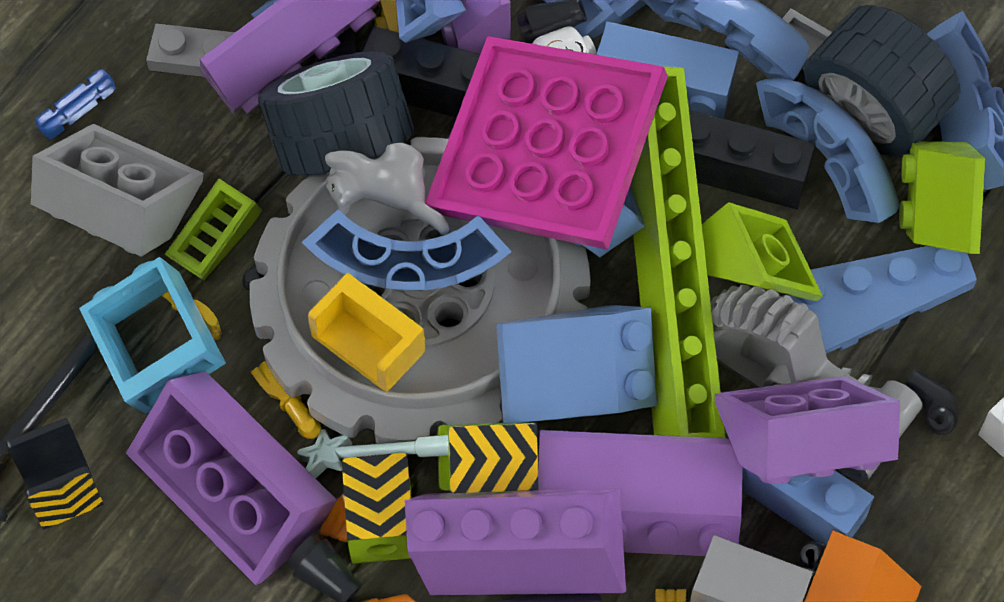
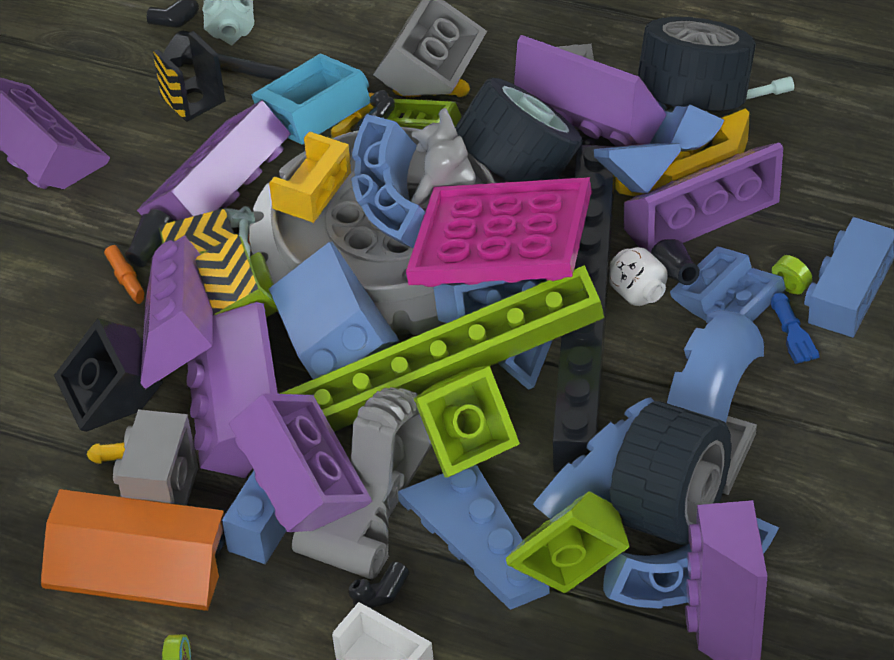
camera: 80 degrees right, 15 degrees down
axle [35,69,116,139] -> none
medium blue brick [597,21,739,119] -> none
none -> black arm [351,90,395,132]

